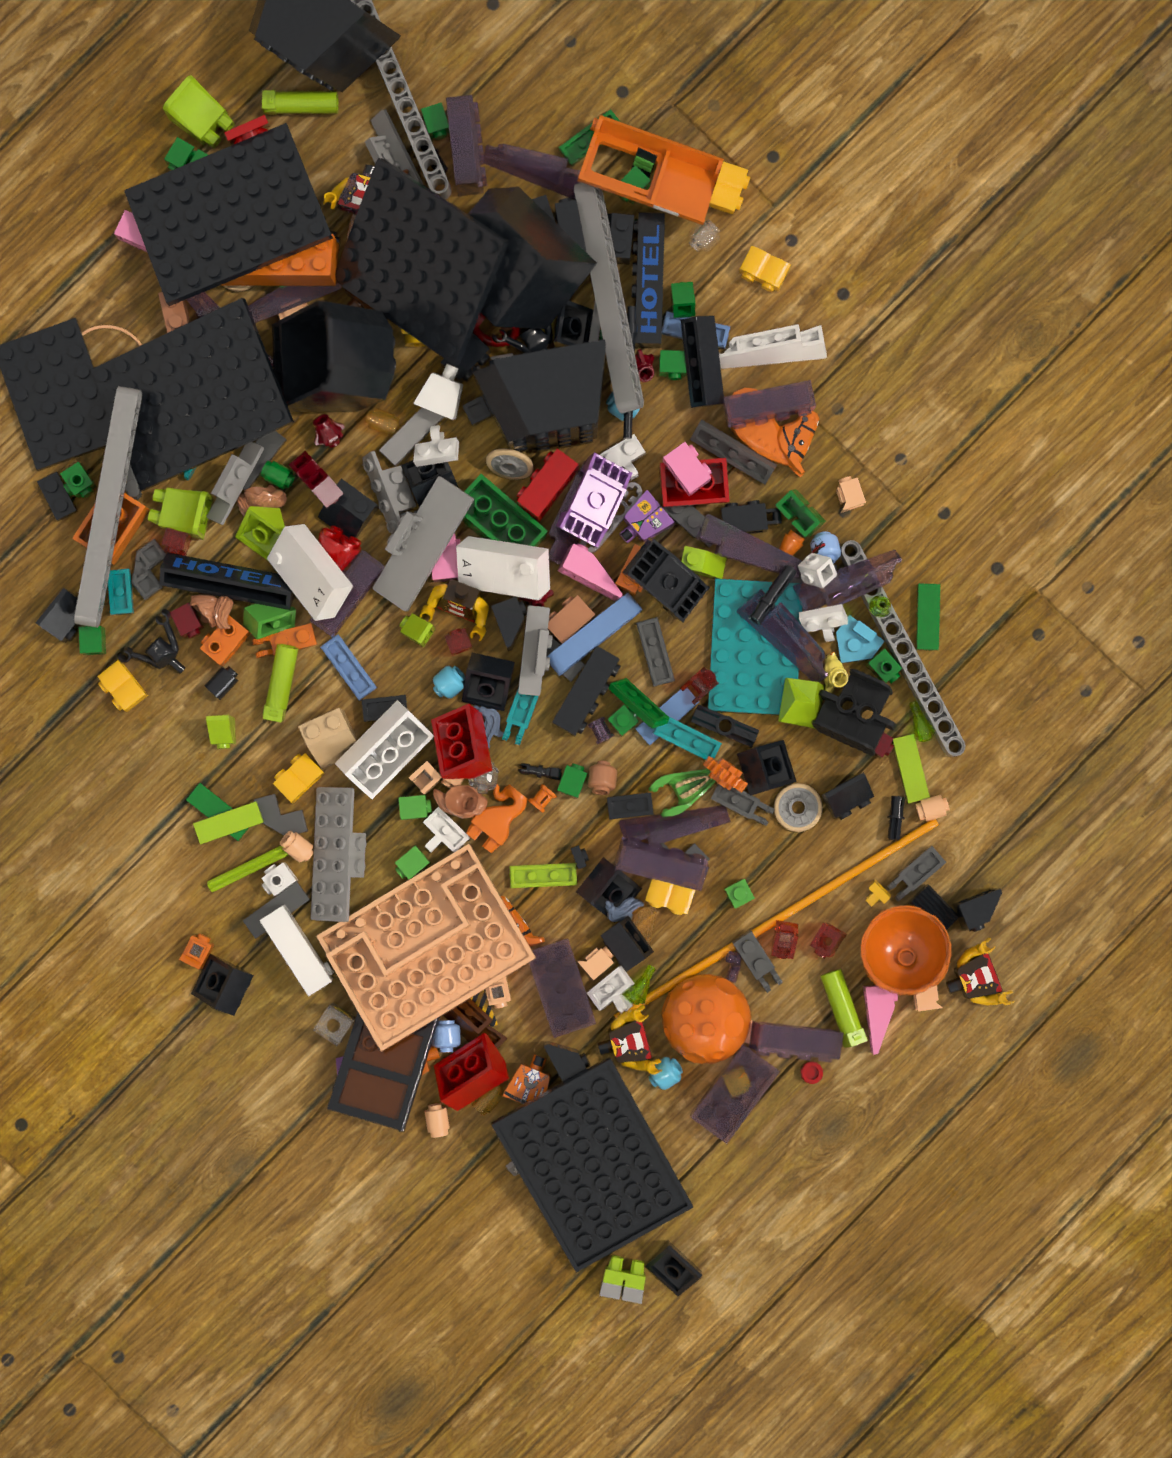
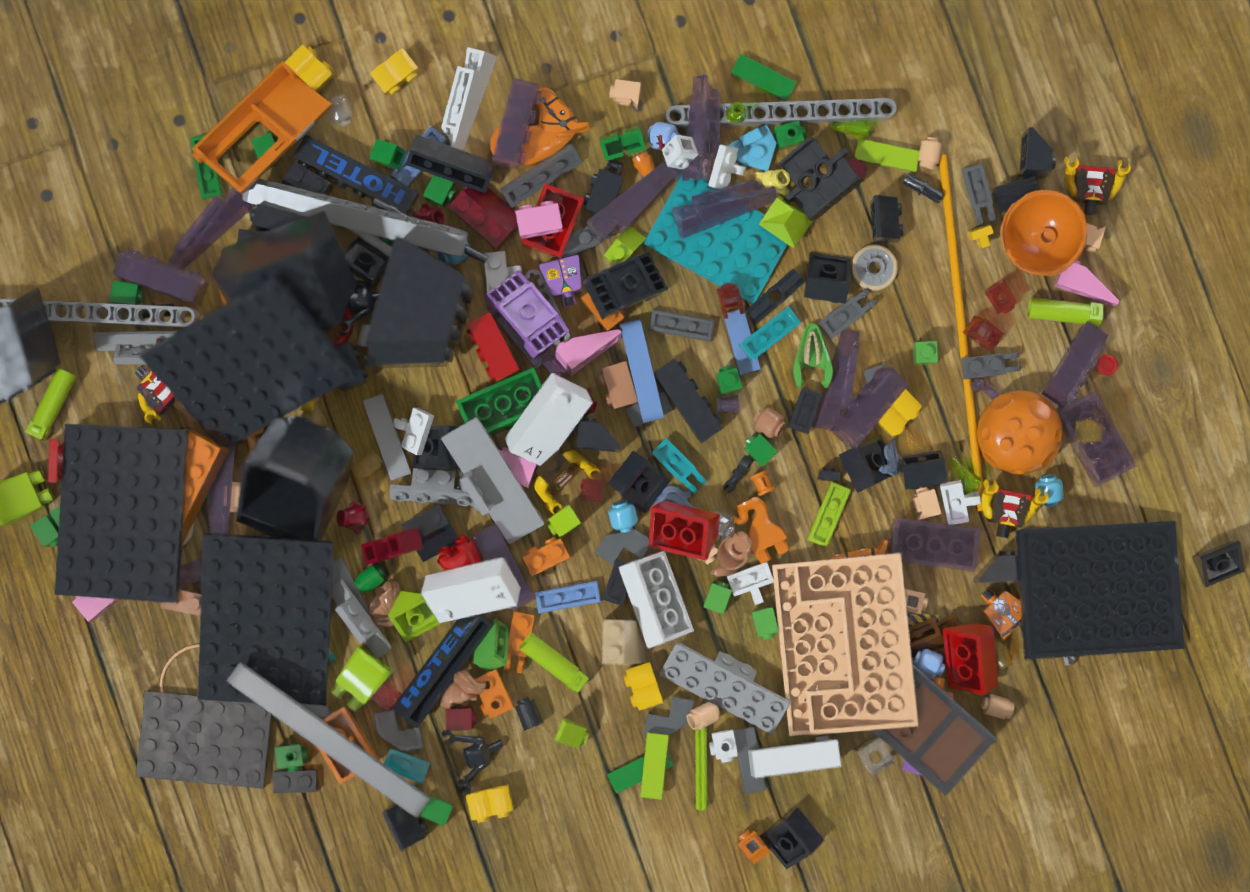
camera: 60 degrees left, 0 degrees up
light nougat window [409,761,441,795] -> none
white torso [414,364,463,420] -> none
black plate [462,396,492,427] -> none
wheel [486,449,534,480] -> none
light grey bracket [518,605,552,696] -> none
lime hips [599,1255,646,1304] -> none
green tile [609,678,670,729] -> none
piece [631,147,657,178] -> none
orange gear [703,756,748,792] -> none
black pin [749,565,797,625] -> none
none -> dark red slope [448,187,519,252]
none -> orange brick [522,537,571,576]
none -> dark grey tile [595,529,649,564]

